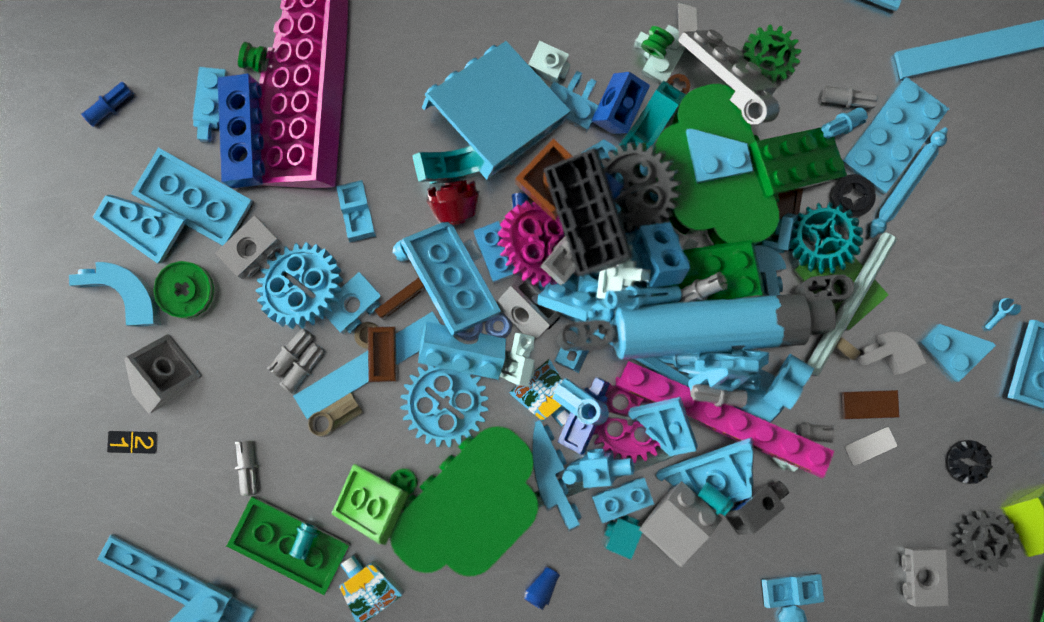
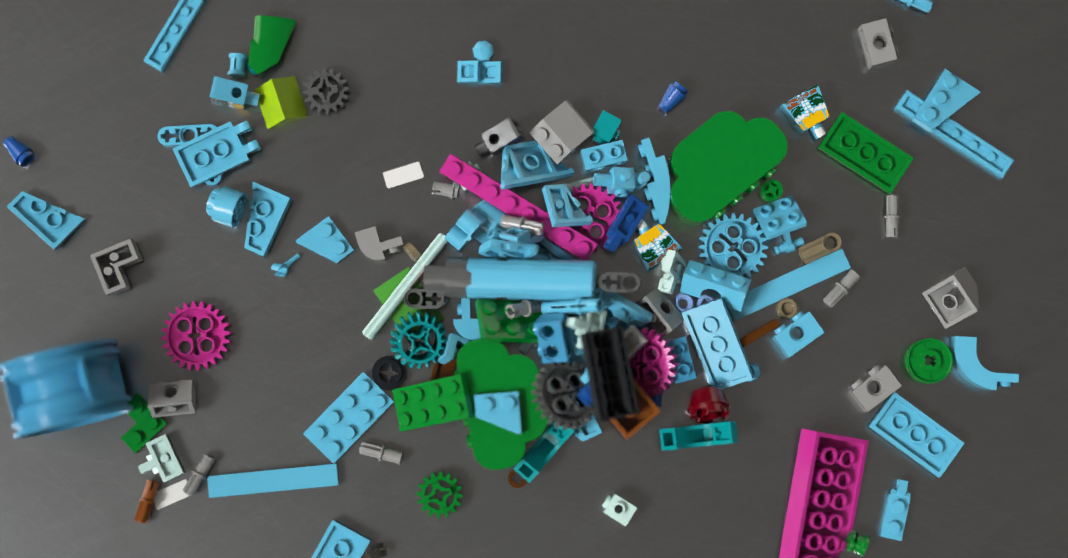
camera: 175 degrees left, 0 degrees up
blue axle [81,82,132,127] -> none
medium azure wing [93,194,188,264] -> none
black sticker [107,431,157,454] -> none
blue brick [218,73,265,189] -> none
medium azure gear [256,242,343,329] -> none
light grey axle [267,328,313,379] -> none
teal pin [289,522,318,560] -> none
tile [332,464,409,545] -> none
medium azure slope [336,180,376,242] -> none
reddish brown tile [368,327,397,382] -> none
medium azure panel [422,41,570,179] -> none
medium azure hinge [550,71,598,131] -> none
medium azure piece [553,378,609,425] -> none
medium azure piece [554,341,589,373] -> none
blue brick [591,72,650,134] -> none
light aqua hinge [635,24,686,83] -> none
green wheel [641,26,675,59] -> none
white sticker [678,3,697,47] -> none
light grey hinge [678,29,780,125] -> none
teal pin [697,482,734,516] -> none
medium azure axle [821,107,868,139] -> none
reddish brown tile [842,390,899,419] -> none
medium azure wheel [870,127,948,238] -> none
light grey brick [902,547,949,607] -> none
black gear [948,440,993,484] -> none
none -> medium azure plate [753,195,807,255]

